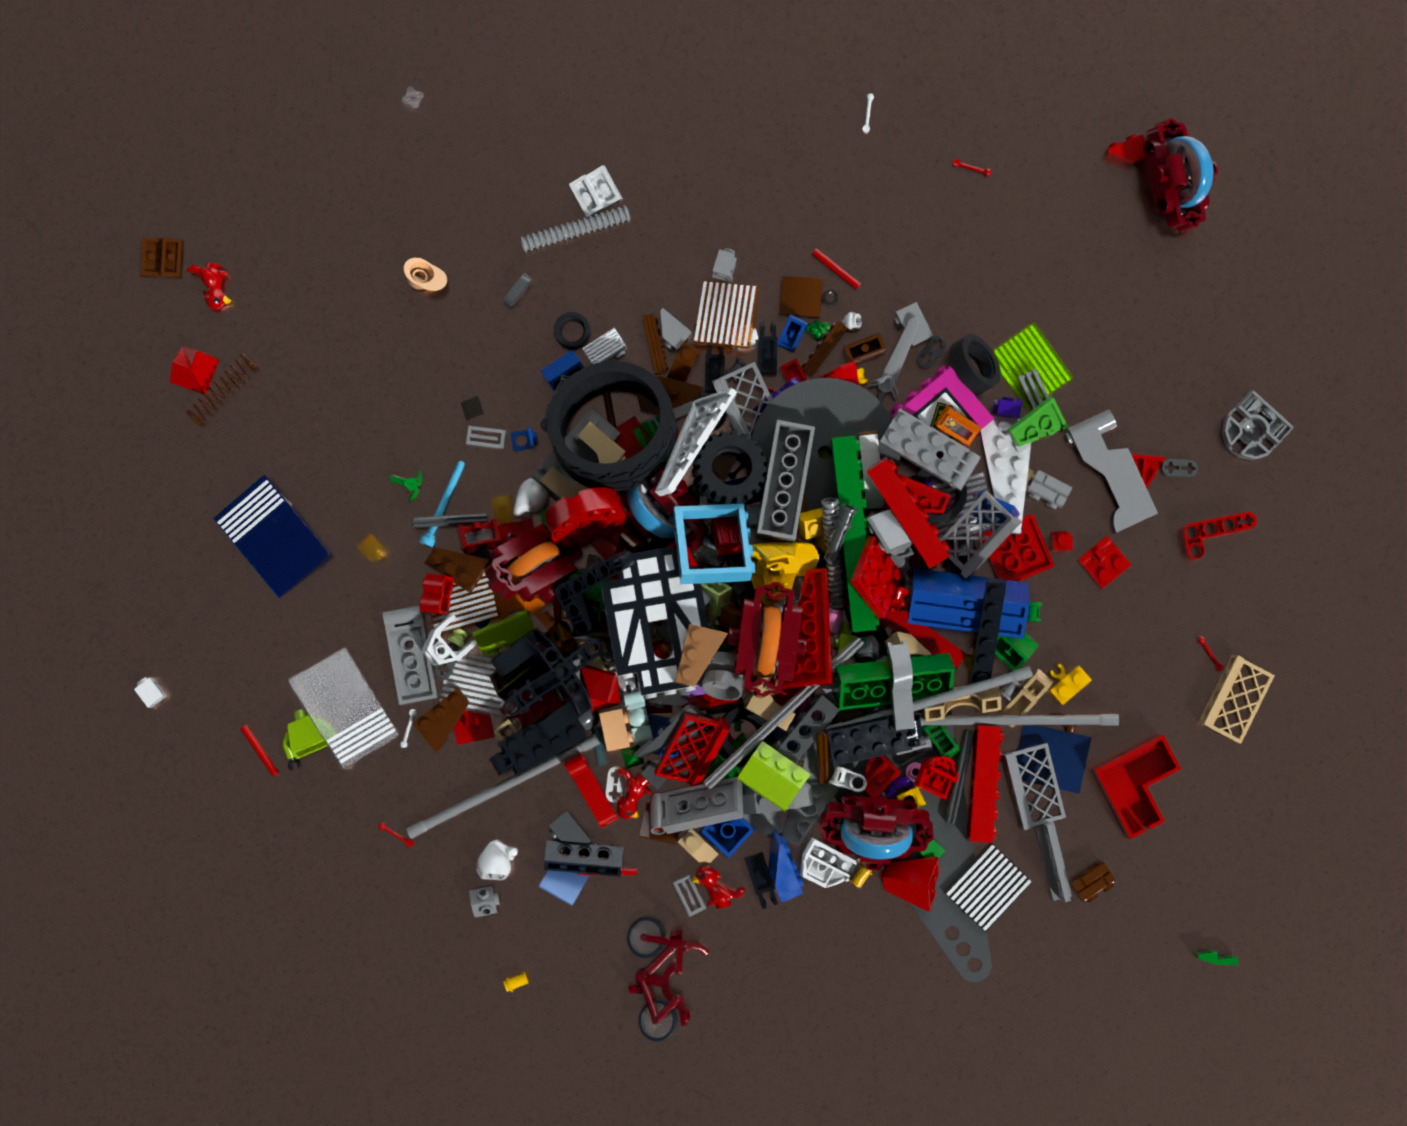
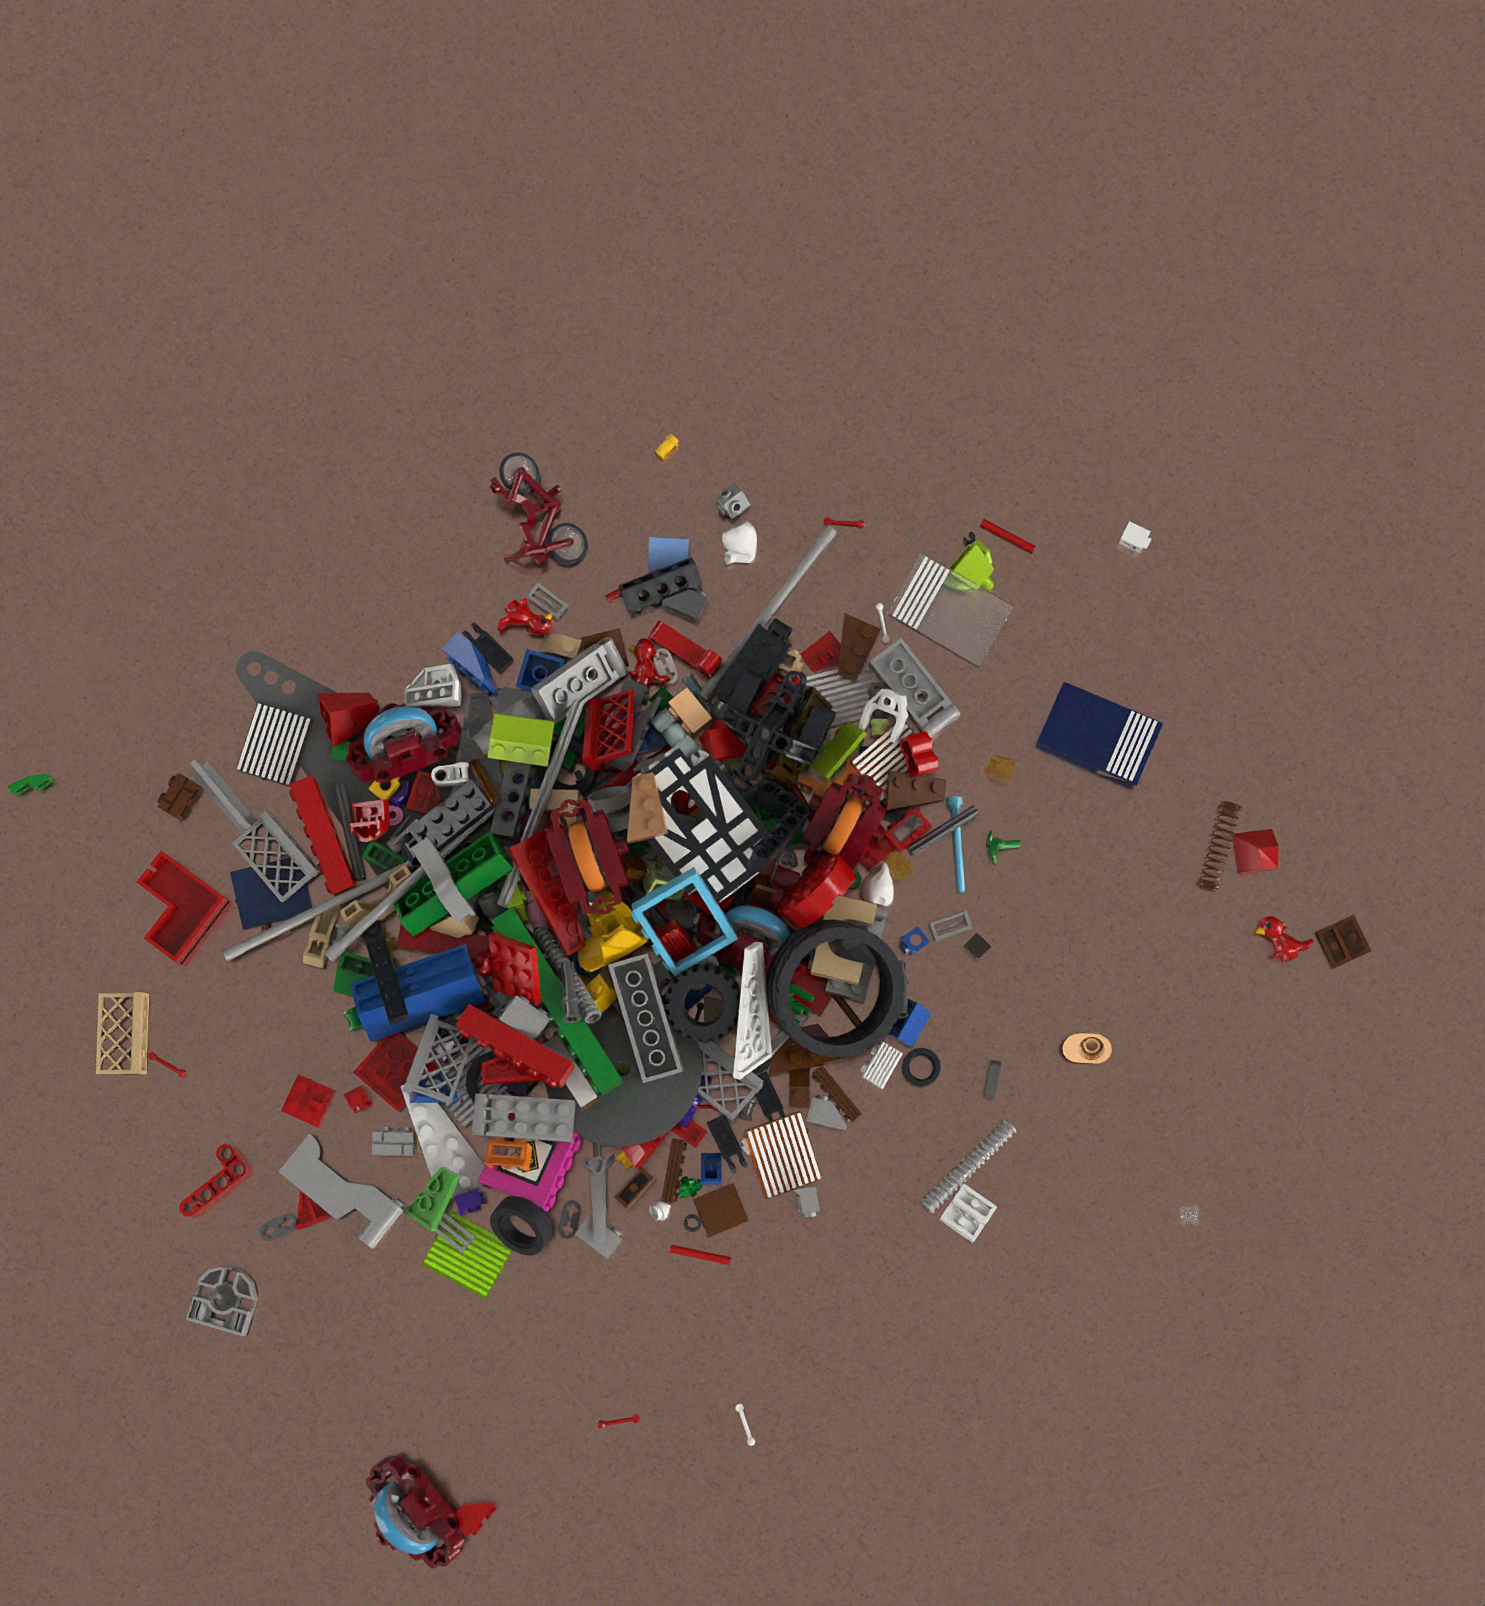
camera: 160 degrees right, 5 degrees down
yellow pin [850,863,873,888] -> none
yellow brick [1047,664,1092,705] -> none

